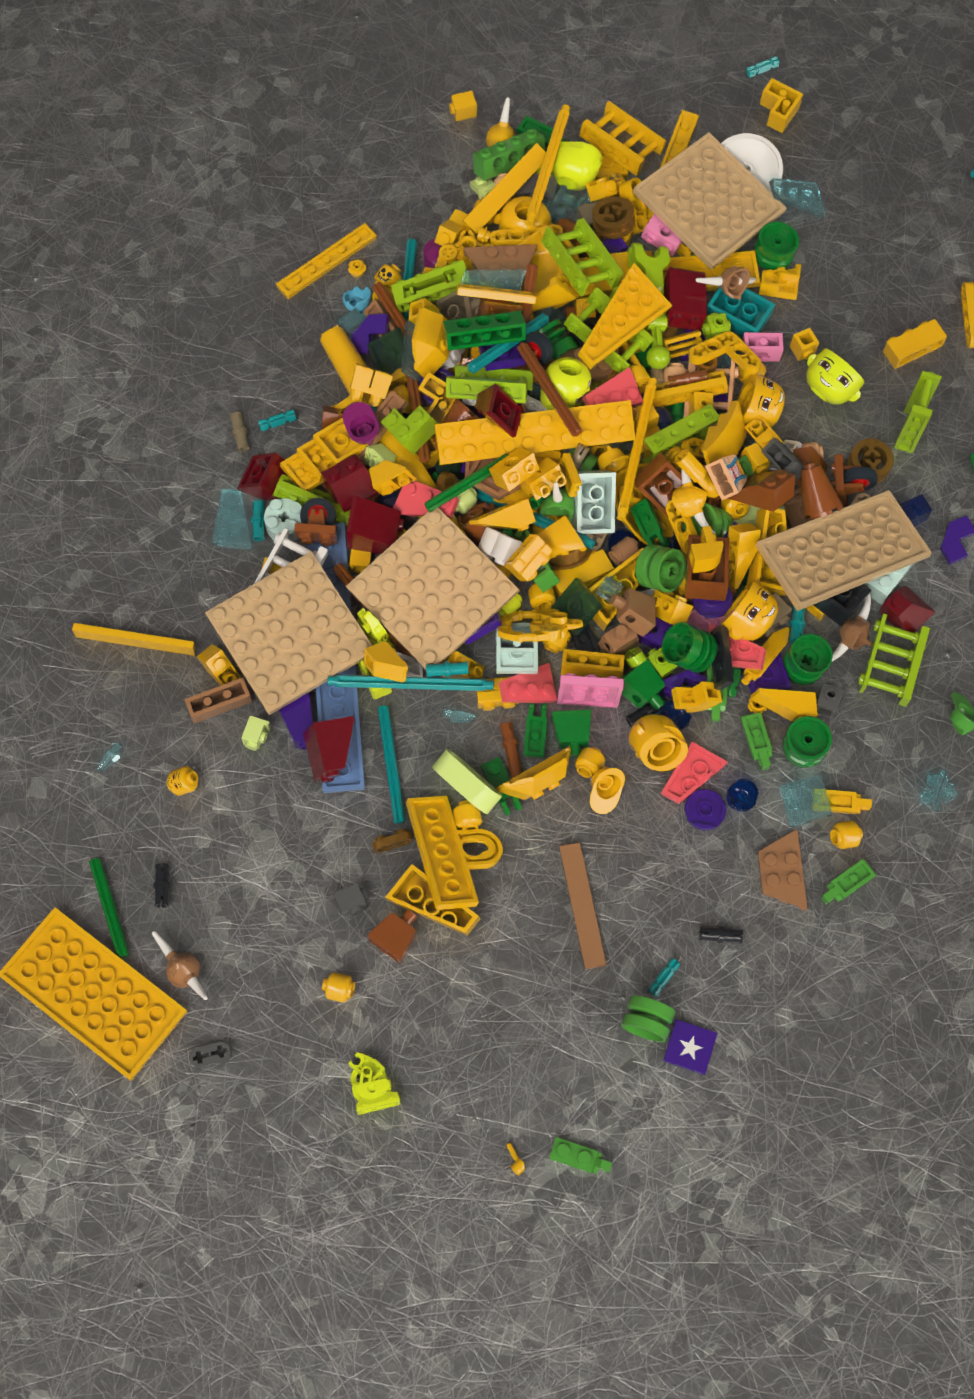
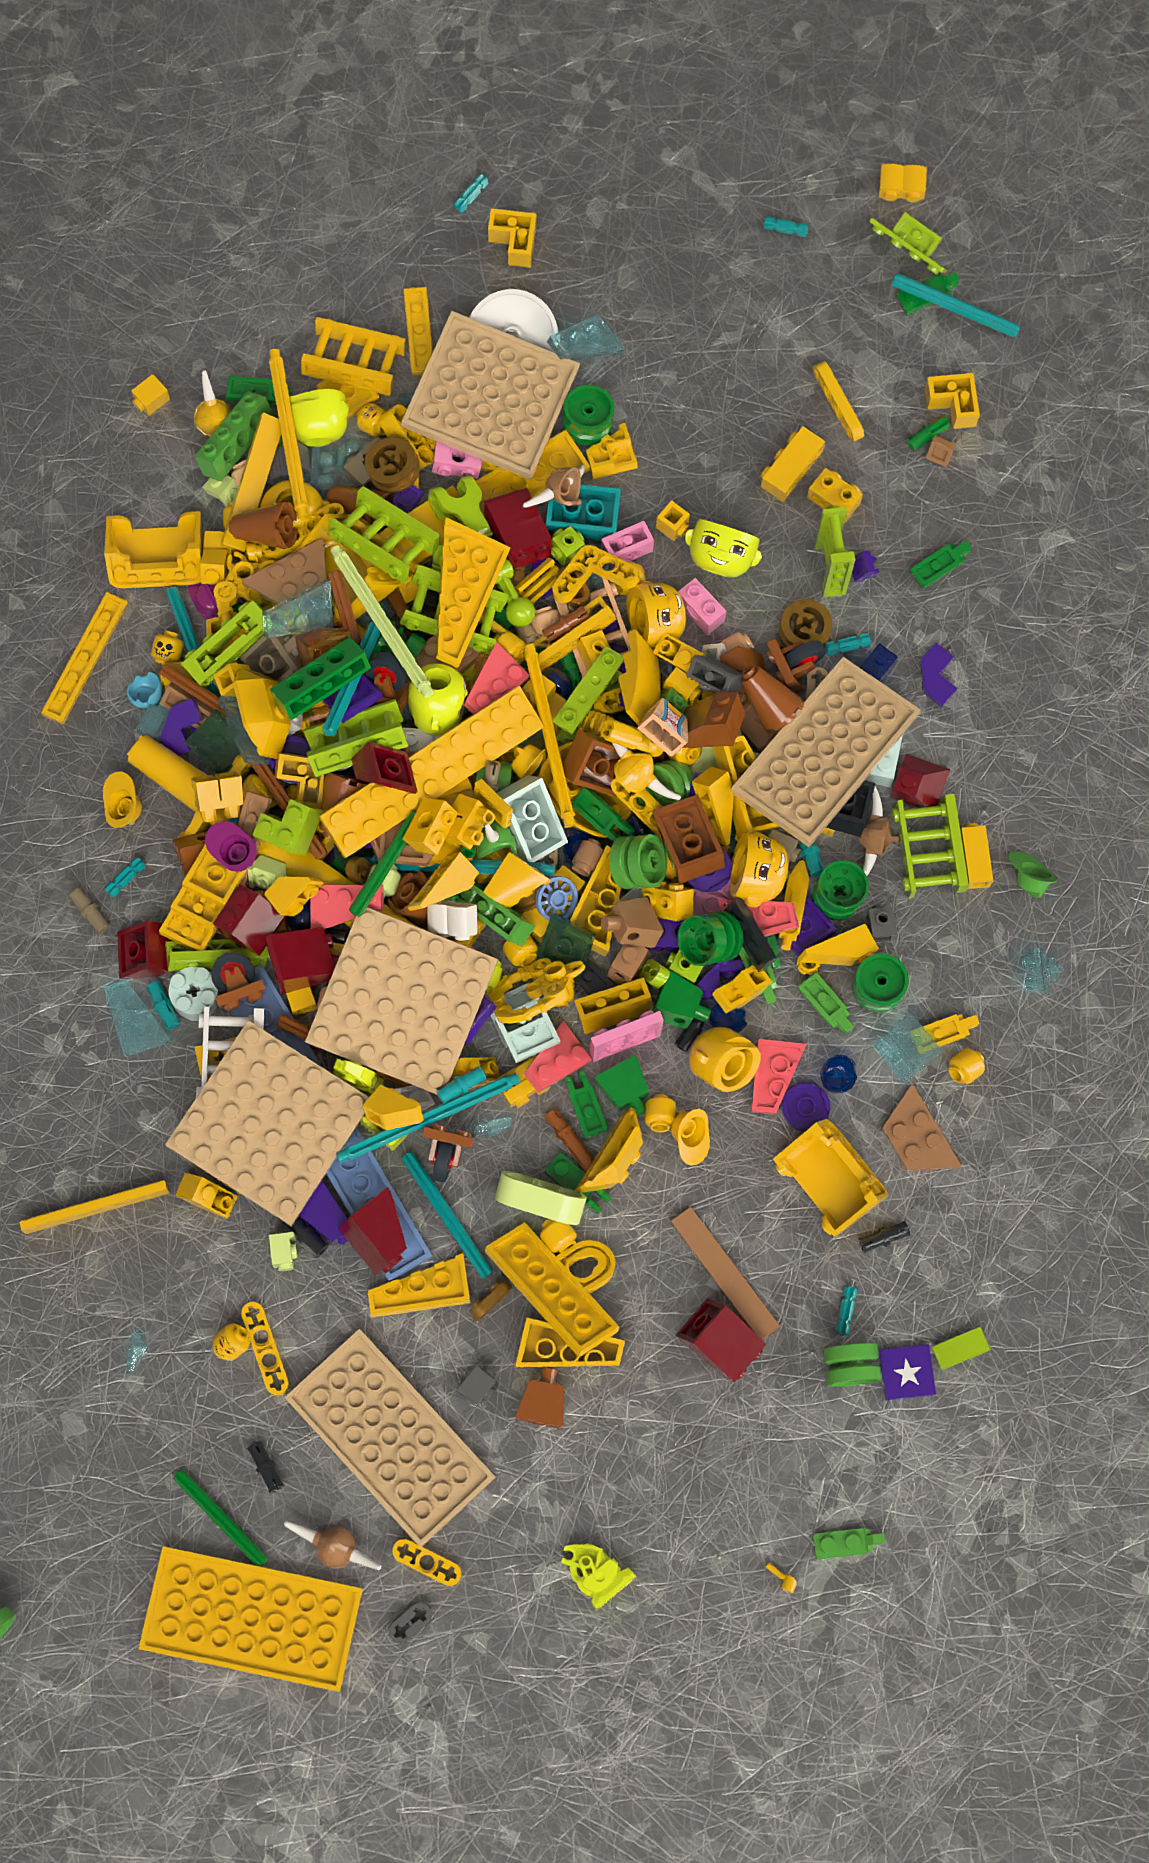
camera: 25 degrees left, 5 degrees up
medium nougat brick [184,678,252,724] -> none
yellow head [322,972,355,1003] -> none
yellow plate [348,259,367,277] -> none
yellow tile [456,283,536,304] -> none
yellow brick [504,534,552,582] -> none
dark orange axle [517,342,582,437] -> none
yellow brick [586,177,618,202] -> none
clear light blue tile [596,576,624,602] -> none
yellow brick [689,526,723,573] -> none
bright green hinge [820,859,877,905] -> none
none -> yellow piece [103,771,142,828]
none -> yellow windscreen [104,511,203,588]
none -> dark orange cone [229,501,298,549]
none -> yellow beam [241,1302,289,1396]
none -> black pin [282,1217,329,1257]
none -> tan plate [284,1329,496,1548]
none -> yellowish green piece [331,545,434,698]
none -> yellow wing [368,1253,470,1318]
none -> yellow beam [392,1539,461,1586]
none -> plate [422,1124,476,1182]
none -> medium blue wheel [535,876,578,922]
none -> dark red slope [676,1298,766,1382]
none -> bright pink brick [678,578,727,636]
none -> yellow windscreen [773,1119,888,1237]
none -> yellow brick [807,468,863,524]
none -> teal axle [825,633,871,656]
none -> dark purple tile [852,551,879,582]
none -> lime slope [932,1327,991,1370]
none -> yellow brick [960,823,993,889]

